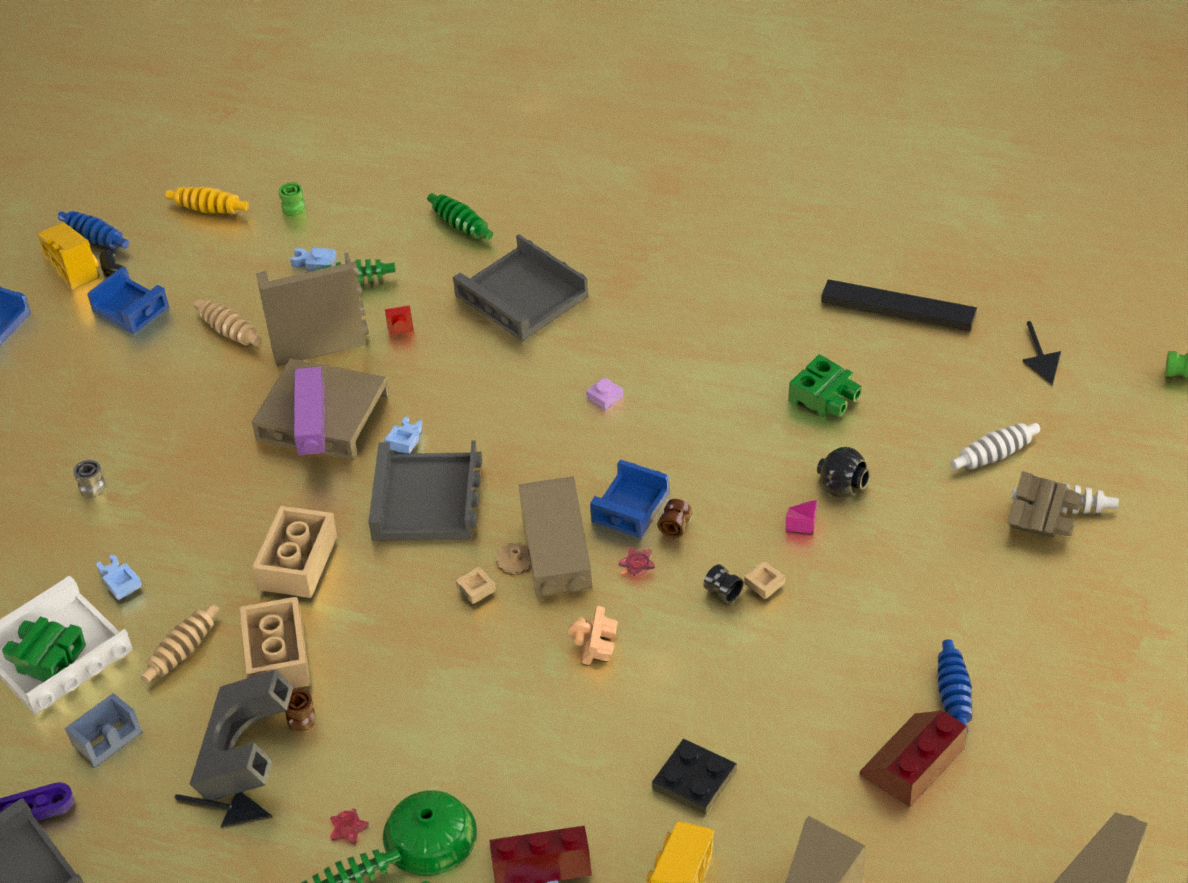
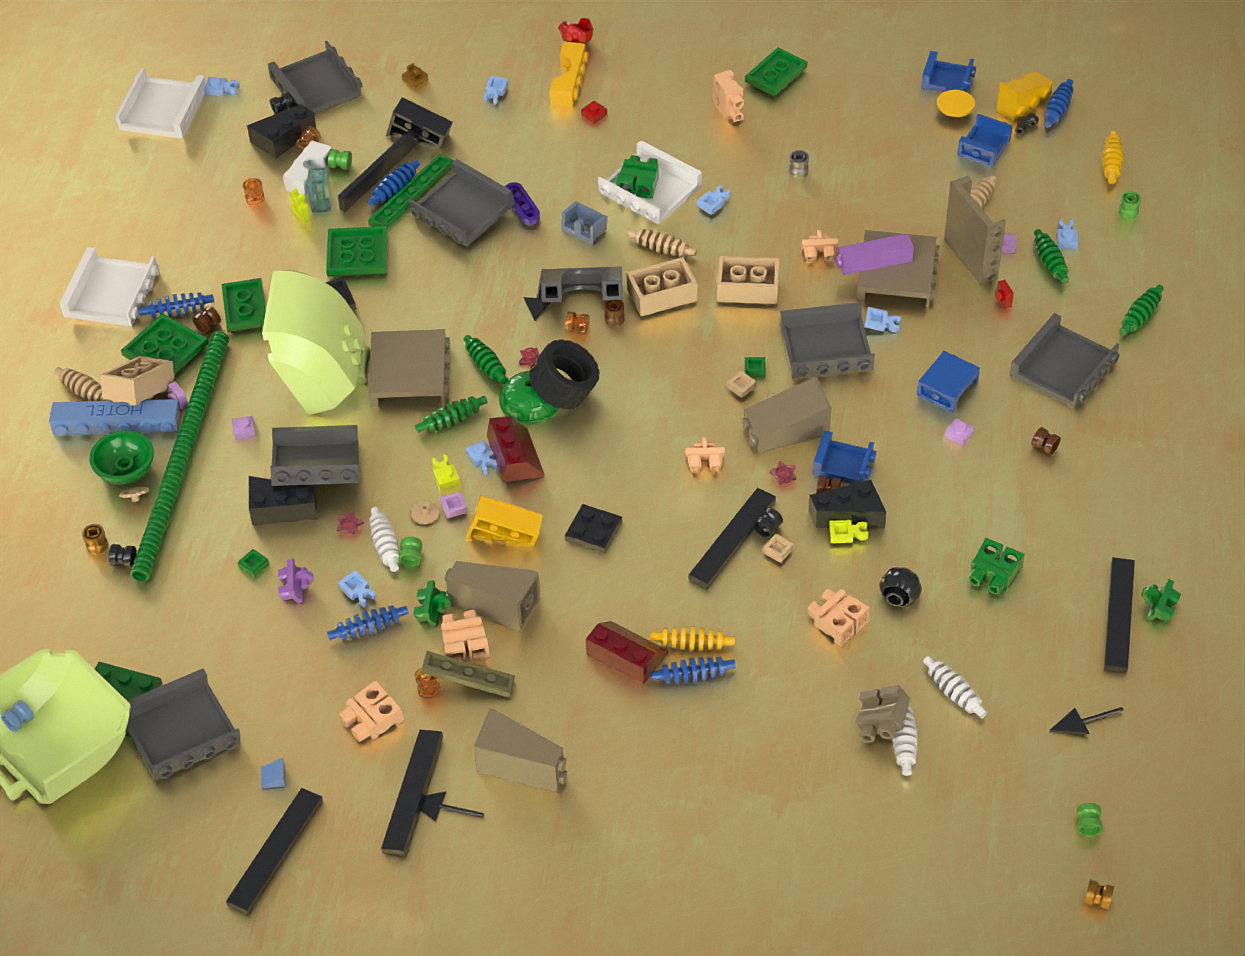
camera: 80 degrees right, 5 degrees up
dark pink slope [786,500,817,534] -> none
none -> black tyre [529,339,600,409]
none -> clear orange wheel [565,311,590,334]
none -> yellow piece [650,626,735,651]
none -> black tile [688,487,776,588]
none -> green tile [745,357,766,377]
none -> light nougat hips [801,229,838,262]
none -> light nougat hips [808,588,870,647]
none -> black wedge [809,480,886,528]
none -> neon yellow plate [829,520,868,543]
none -> blue panel [917,351,980,413]
none -> yellow piece [937,90,975,117]
none -> reddish brown wheel [1031,427,1061,456]
none -> green hips [1141,579,1181,622]

